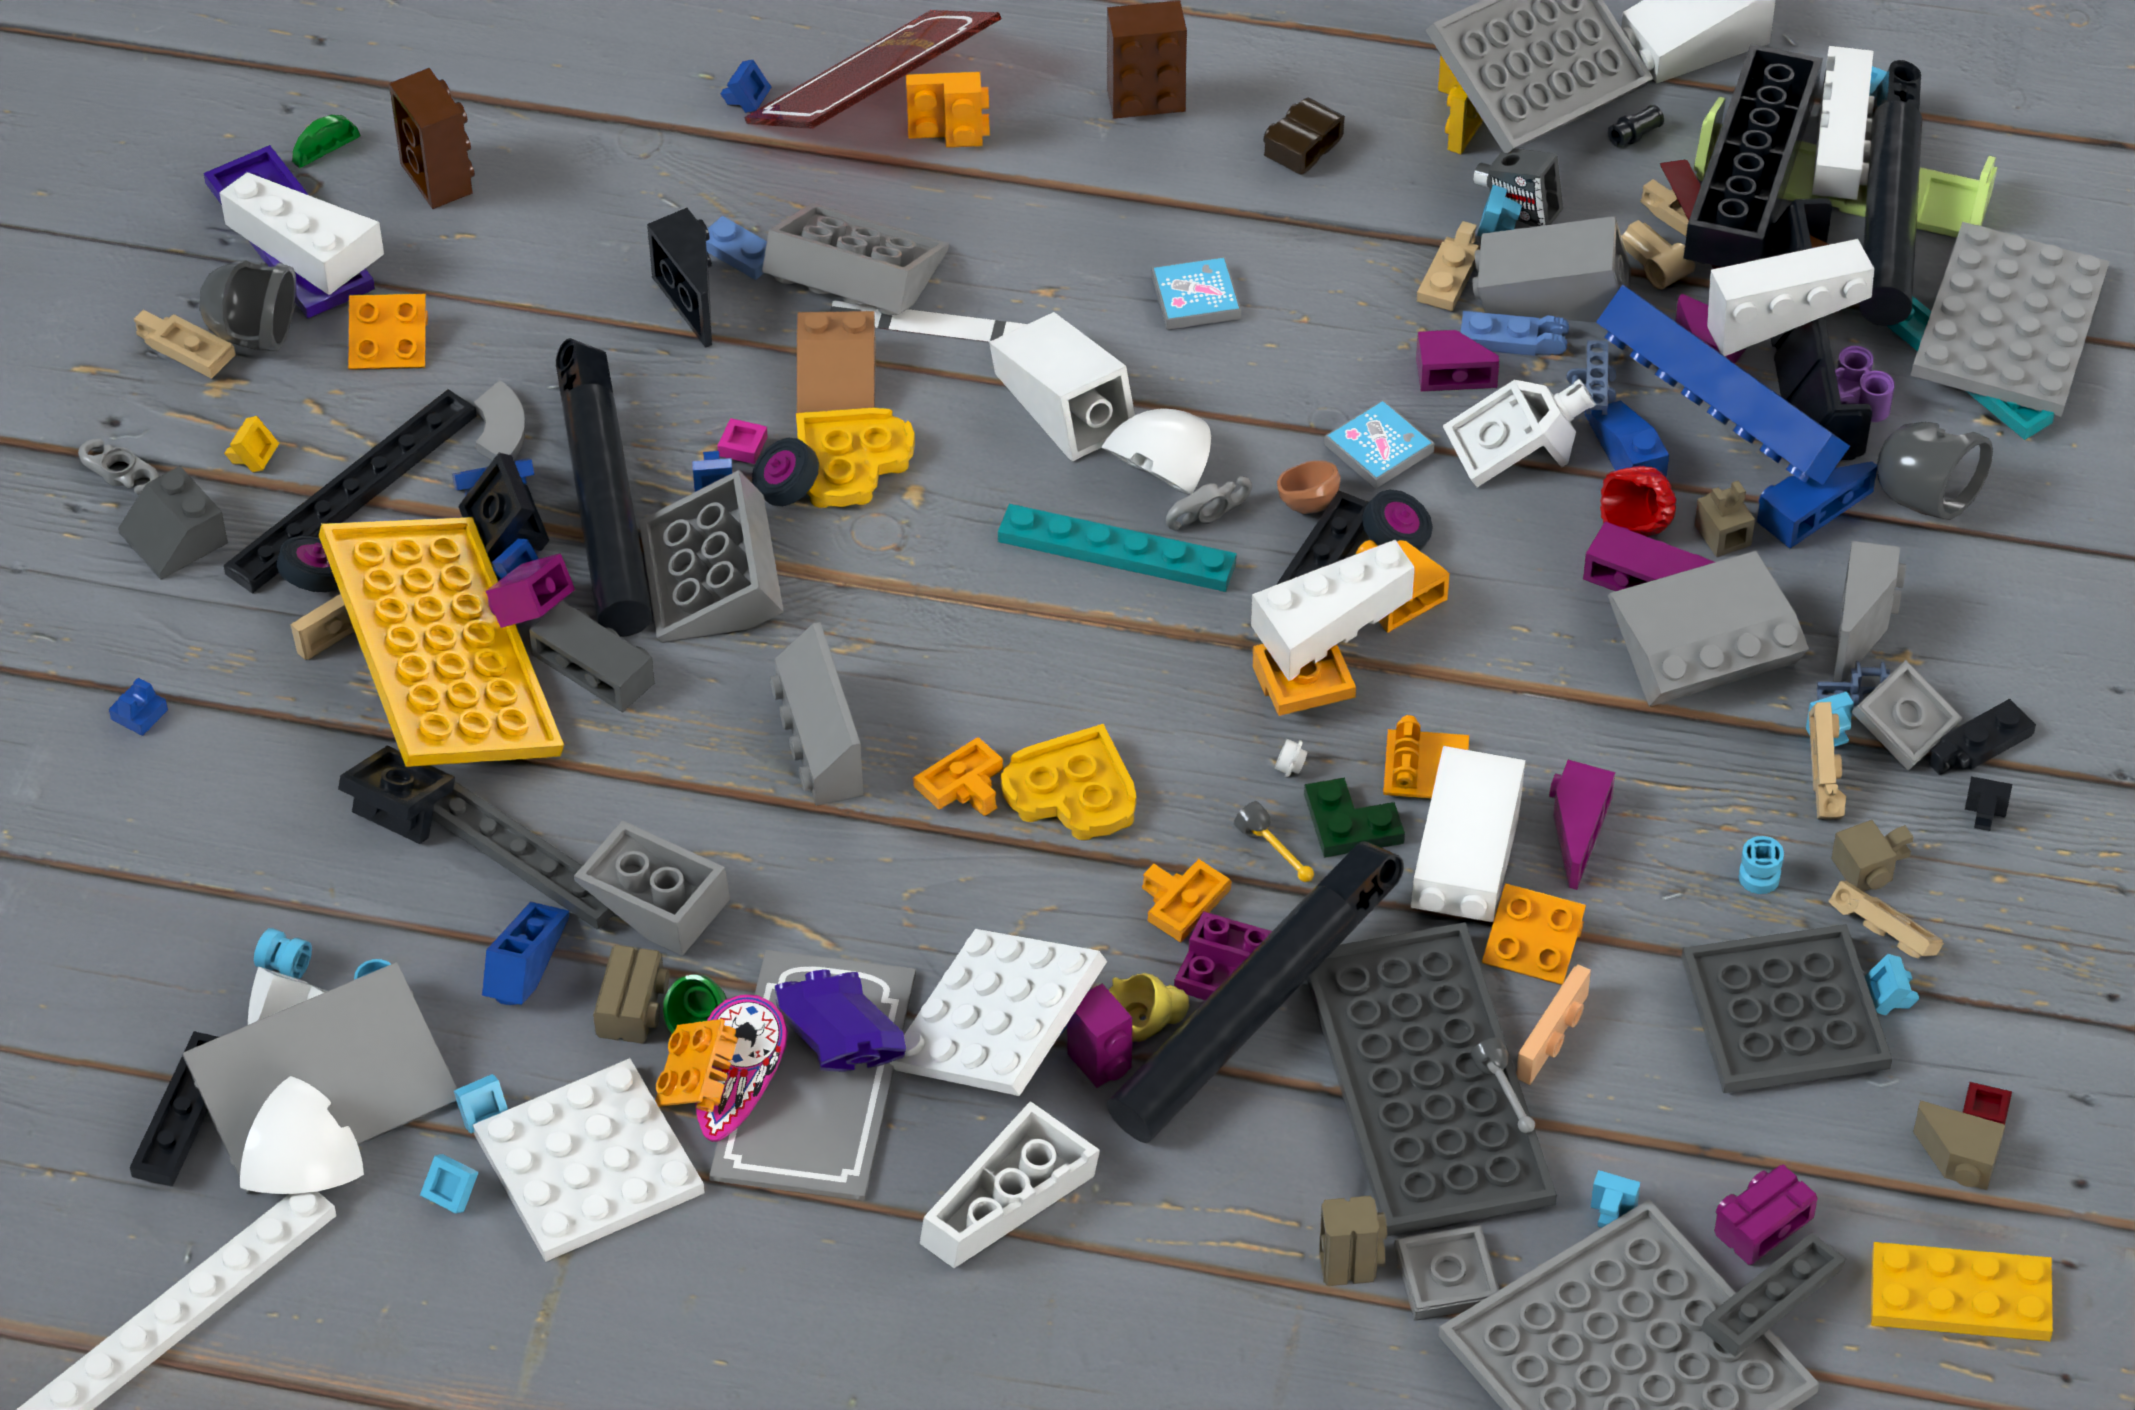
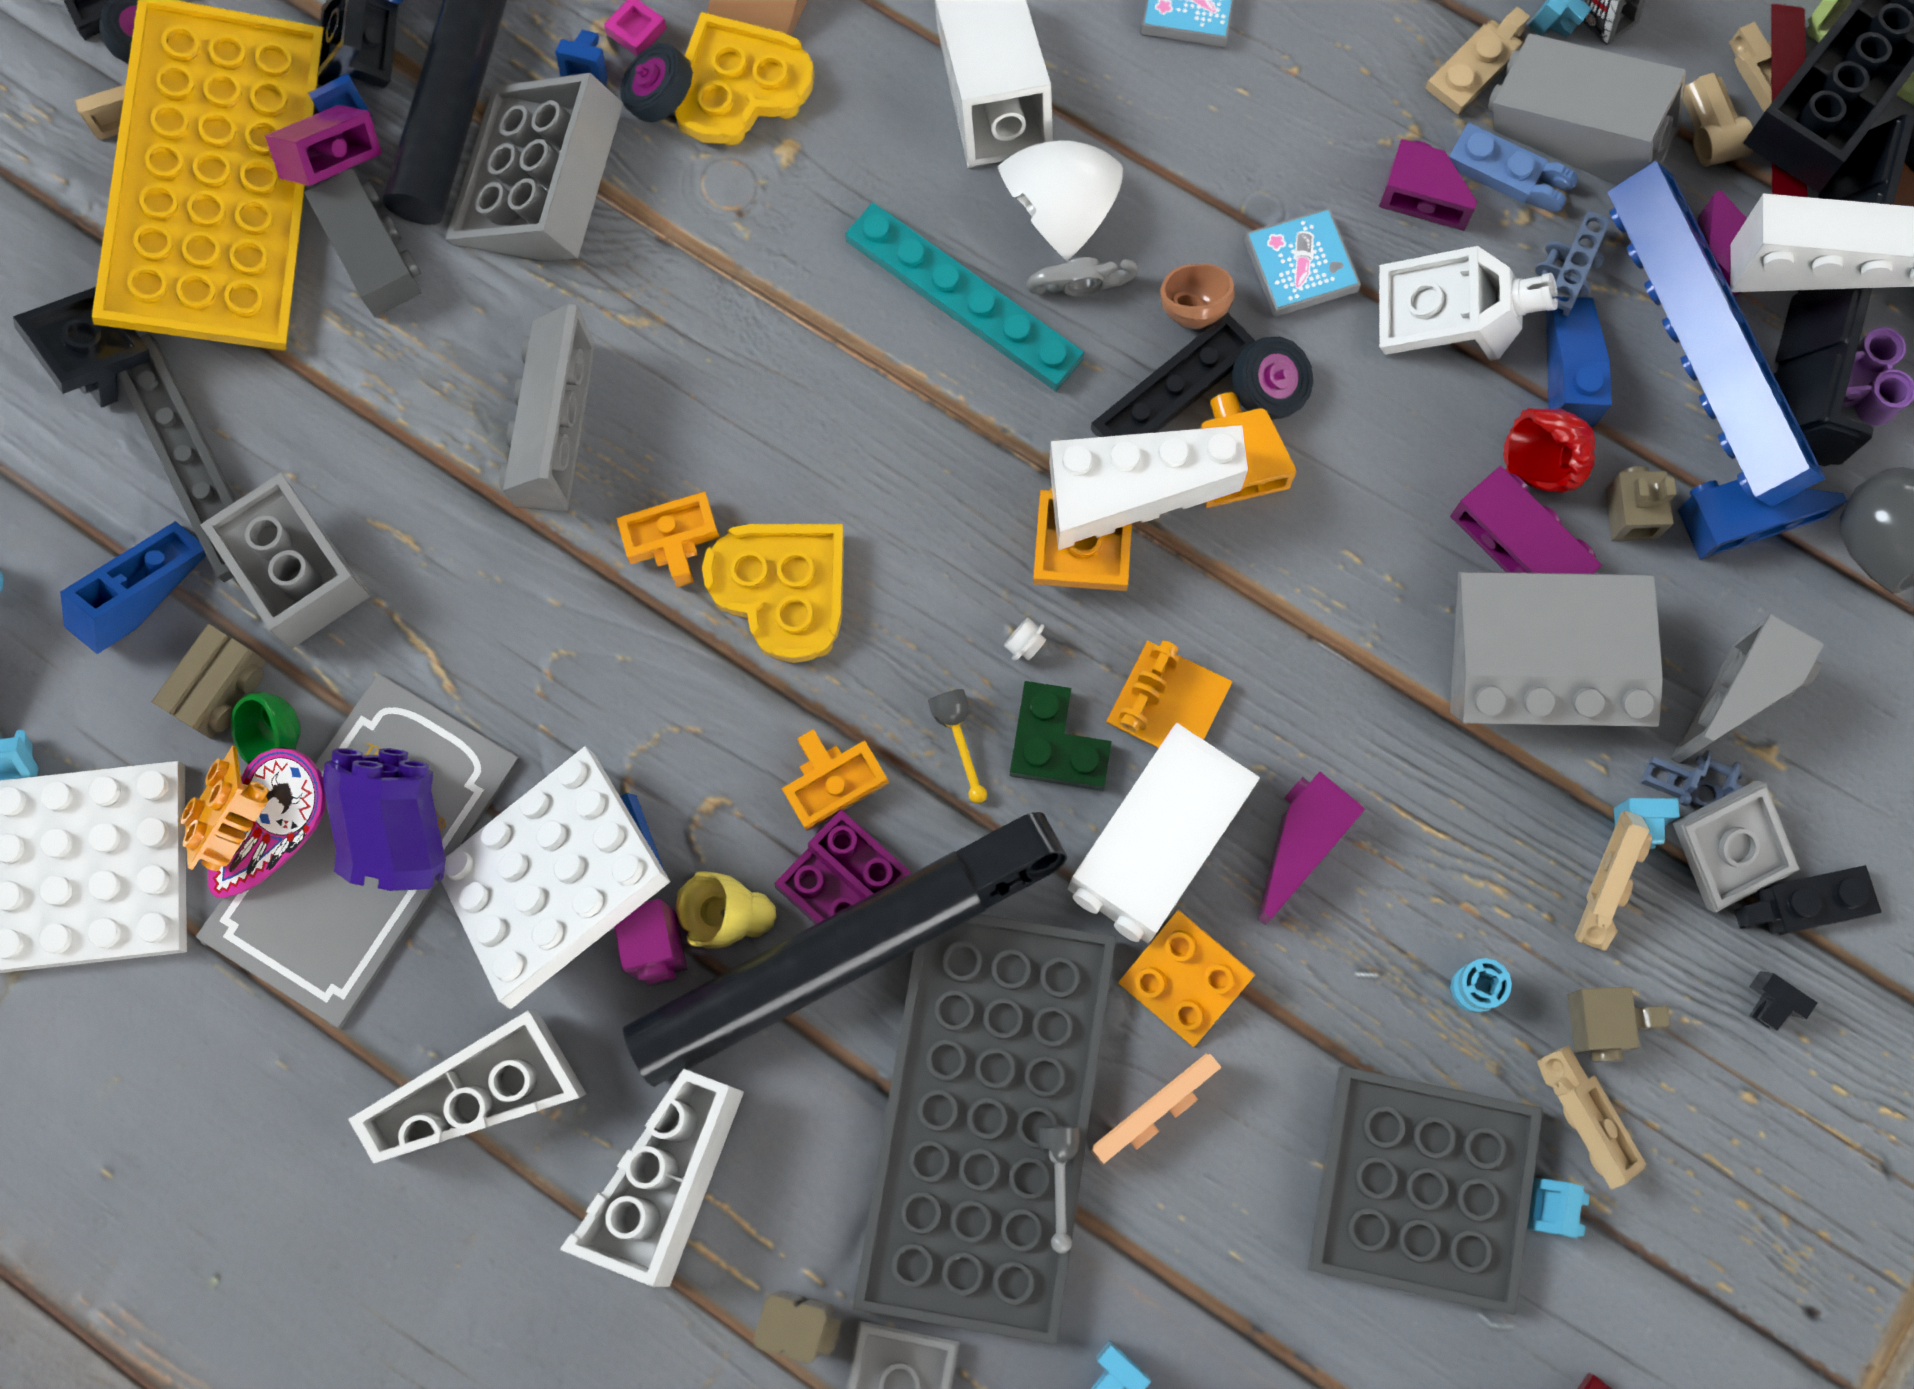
camera: 25 degrees right, 25 degrees up
none -> white wedge [560,1069,744,1287]

